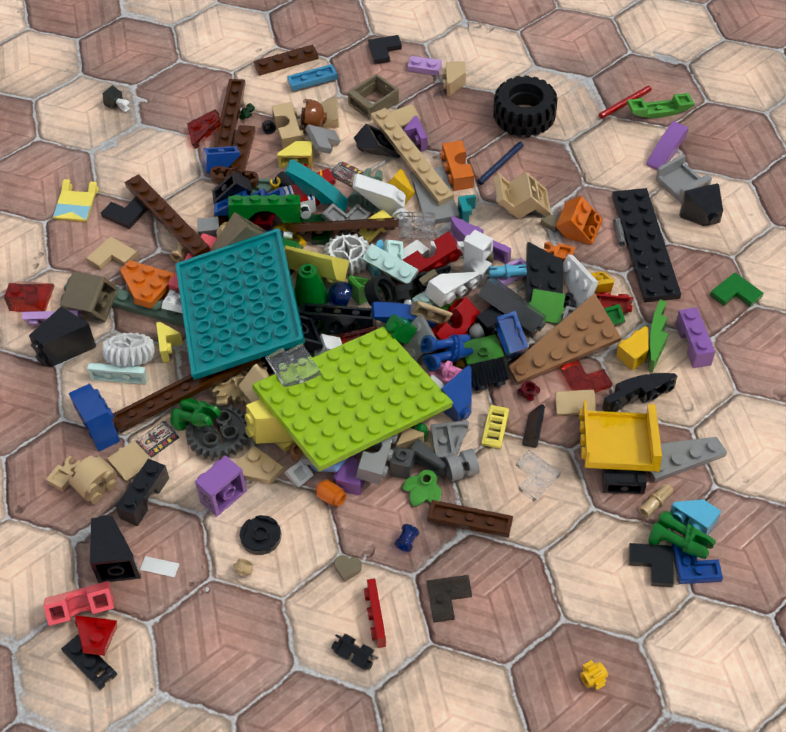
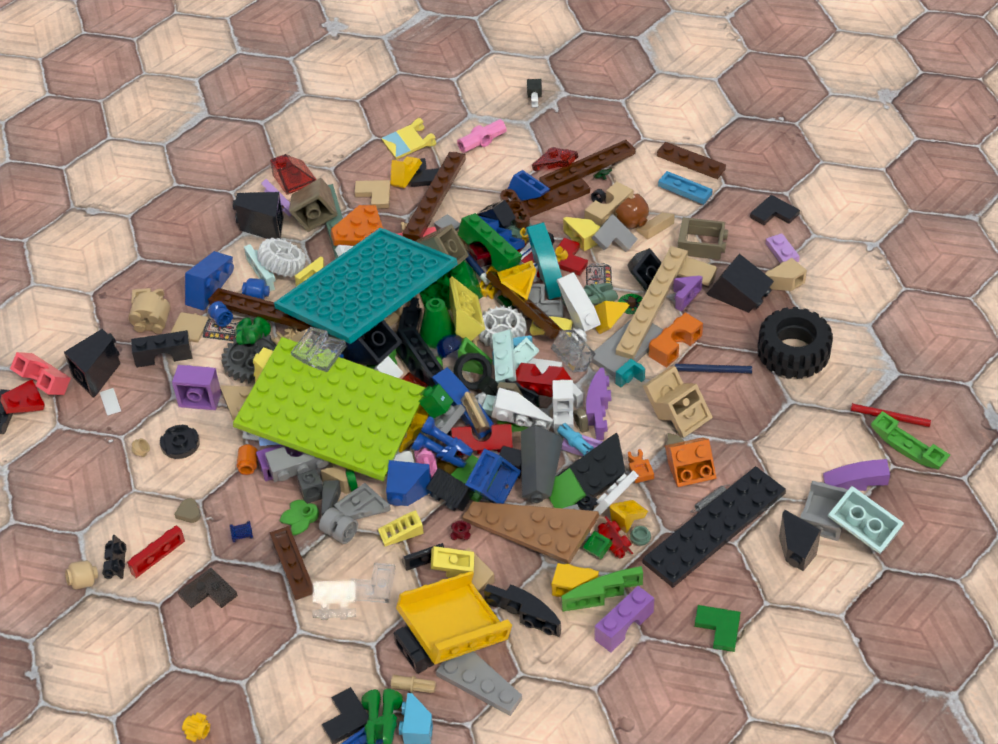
camera: 55 degrees right, 5 degrees down
clear red tile [560,360,612,393] -> none
none -> tan head [65,560,98,590]
none -> blue wheel [208,301,233,327]
none -> blue head [242,278,270,300]
none -> clear plate [312,580,356,620]
none -> yellow slope [390,156,422,189]
none -> light yellow slope [431,546,474,577]
none -> bright pink piece [457,119,507,153]
none -> yellow slope [497,261,536,300]
none -> piece [618,294,643,314]
none -> sand green plate [630,526,651,546]
none -> black slope [707,253,774,313]
none -> light aqua slope [828,486,904,554]

